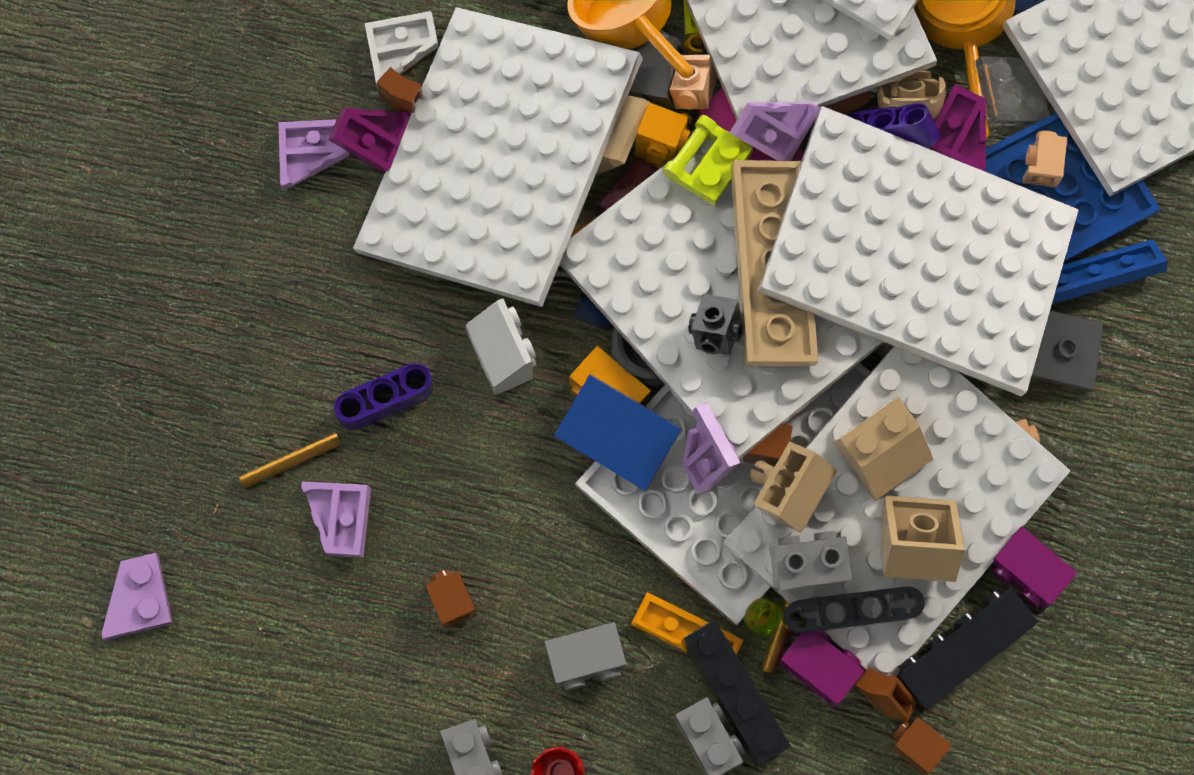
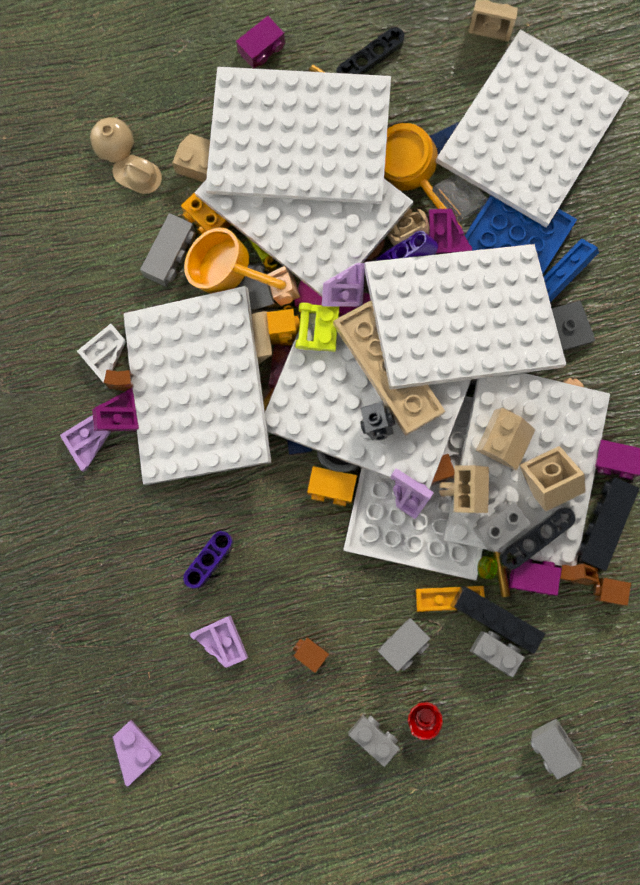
camera: 25 degrees left, 5 degrees up
pearl gold bar [239,432,341,489] -> none
white slope [466,299,537,395] -> none
blue tile [554,374,682,491] -> none
light nougat brick [1022,131,1067,188] -> none

